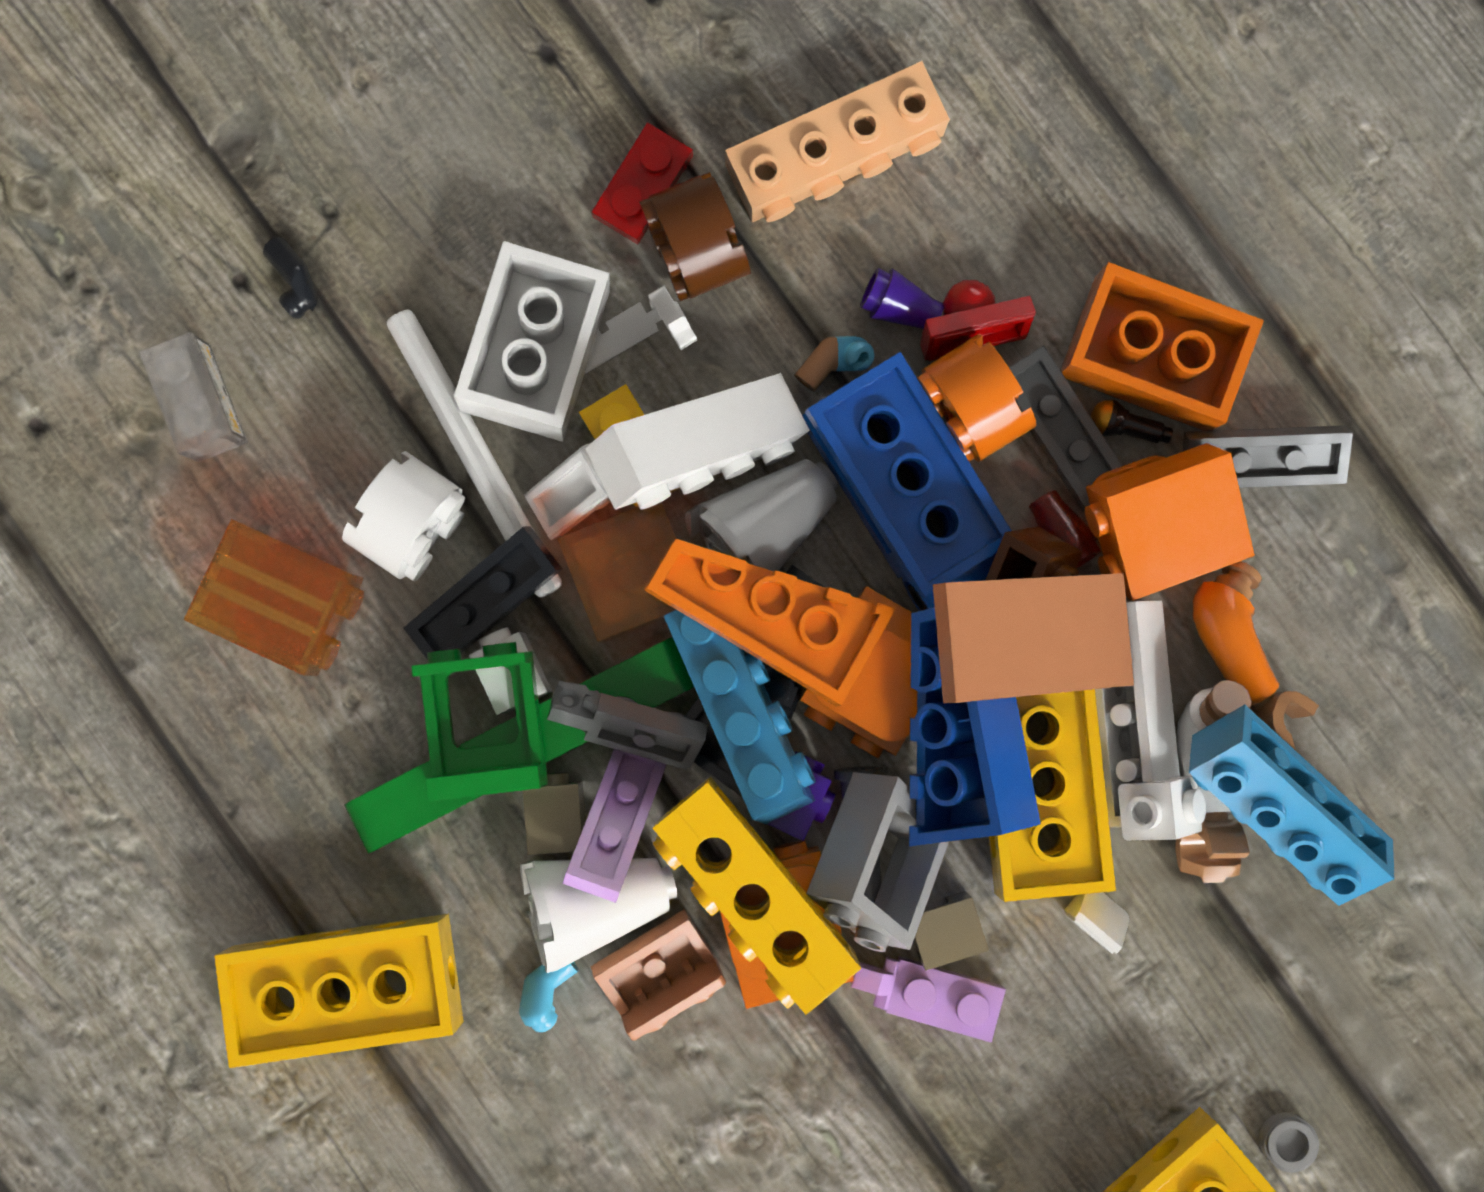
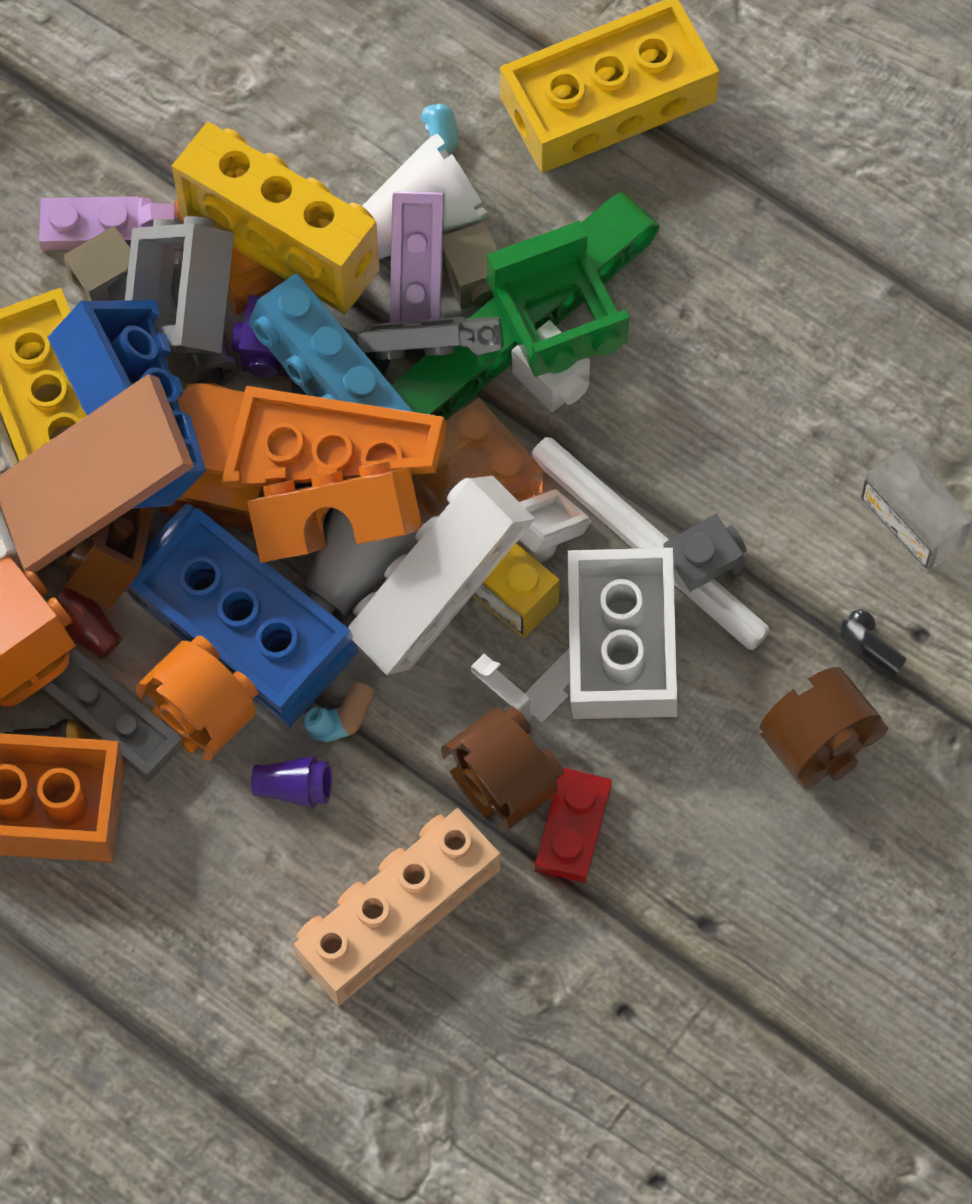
camera: 165 degrees right, 20 degrees down
clear orange brick [183,519,364,676] -> none
white brick [342,451,465,582] -> none
black plate [404,526,563,660] -> none
nougat bracket [591,909,726,1041] -> none
red tile [920,280,1036,361] -> none
none -> orange arch [247,461,422,563]
none -> dark grey bracket [663,513,746,592]
none -> reddish brown brick [759,667,888,790]

